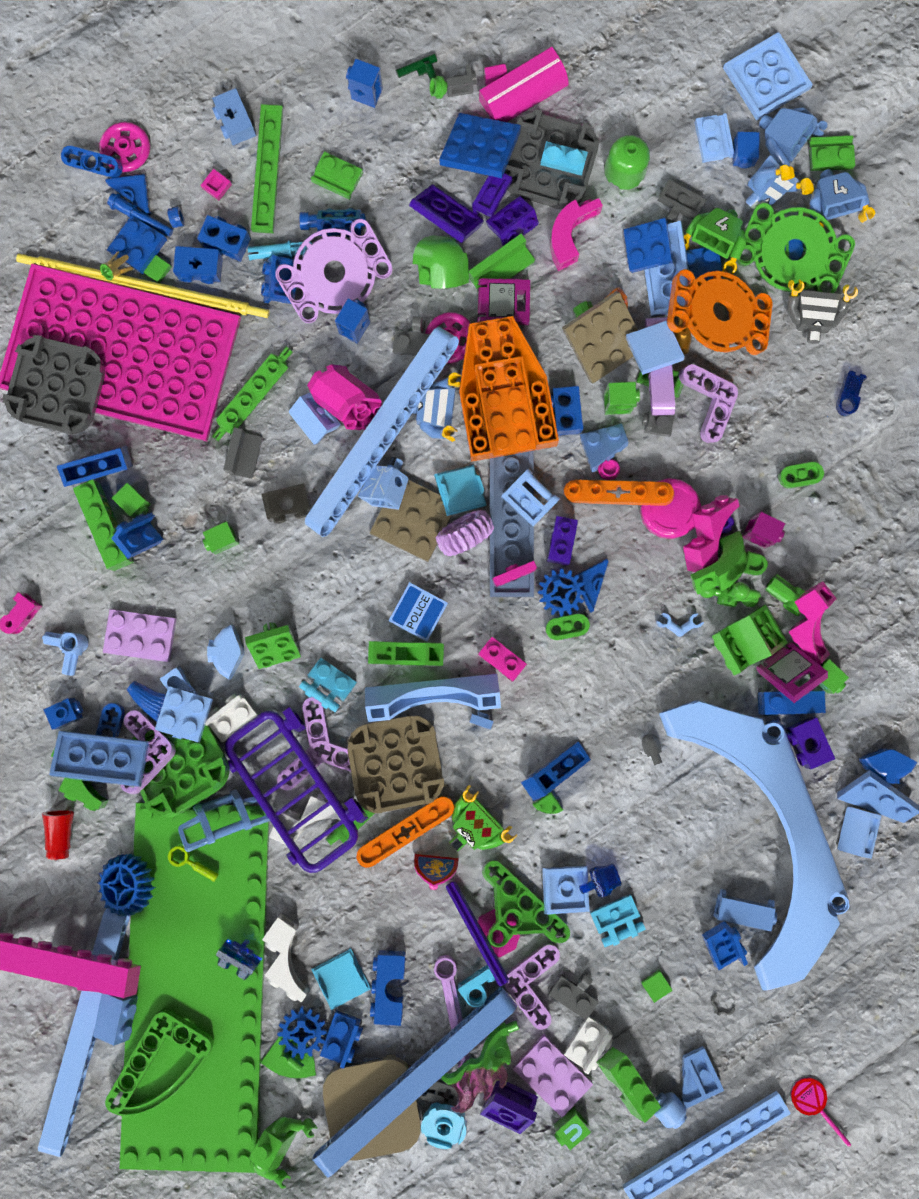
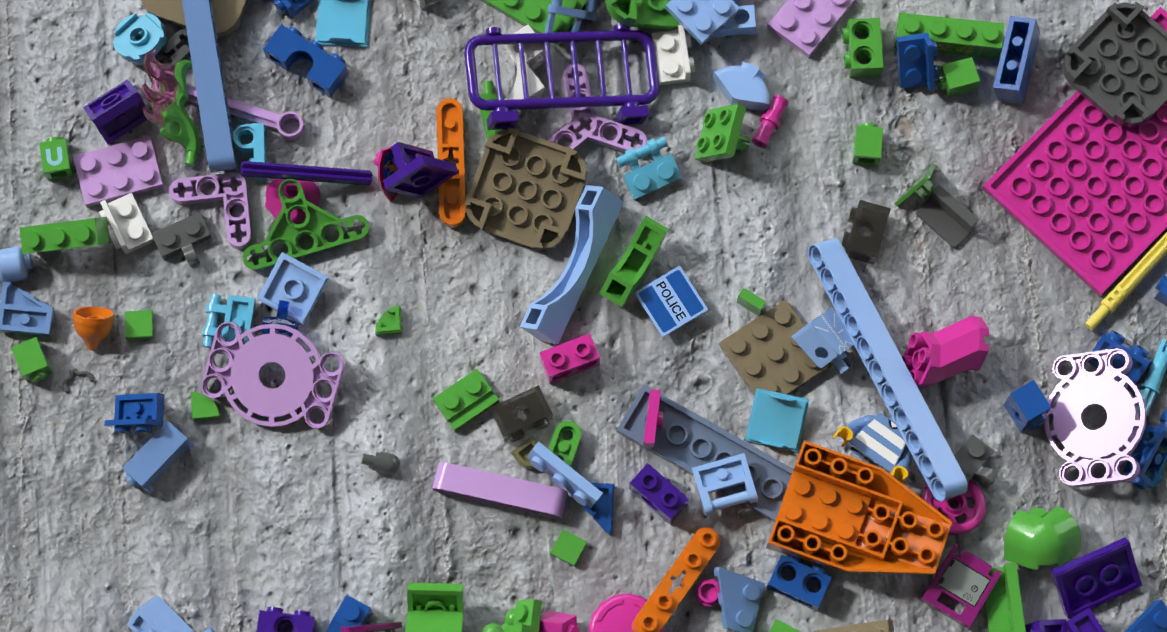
camera: 120 degrees right, 10 degrees down
bright green plate [212,347,293,442] -> none
light blue panel [289,392,341,445] -> none
lavender gear [436,510,494,556] -> none
bright green torso [449,785,517,851] -> none
medium blue plate [469,711,493,730] -> none
blue slope [521,741,591,801] -> none
blue gear [538,569,586,616] -> none
light blue arm [656,613,704,637] -> none
light blue panel [659,700,849,990] -> none
none -> bright green brick [11,337,52,383]
none -> orange helmet [72,306,115,350]
none -> bright green tile [191,392,220,420]
none -> lavender piece [201,322,345,429]
none -> dark purple bracket [383,142,458,198]
none -> bright green plate [432,369,499,432]
none -> lavender beam [432,462,568,519]
none -> clear smoke brick [490,385,553,443]
none -> olive tile [511,436,537,470]
none -> light blue plate [527,442,603,508]
none -> bright green tile [550,529,587,567]
none -> bright green tile [737,288,766,316]
none -> dark pink pin [752,95,789,149]
none -> bright green brick [842,18,883,78]
none -> bright green piece [894,163,936,206]

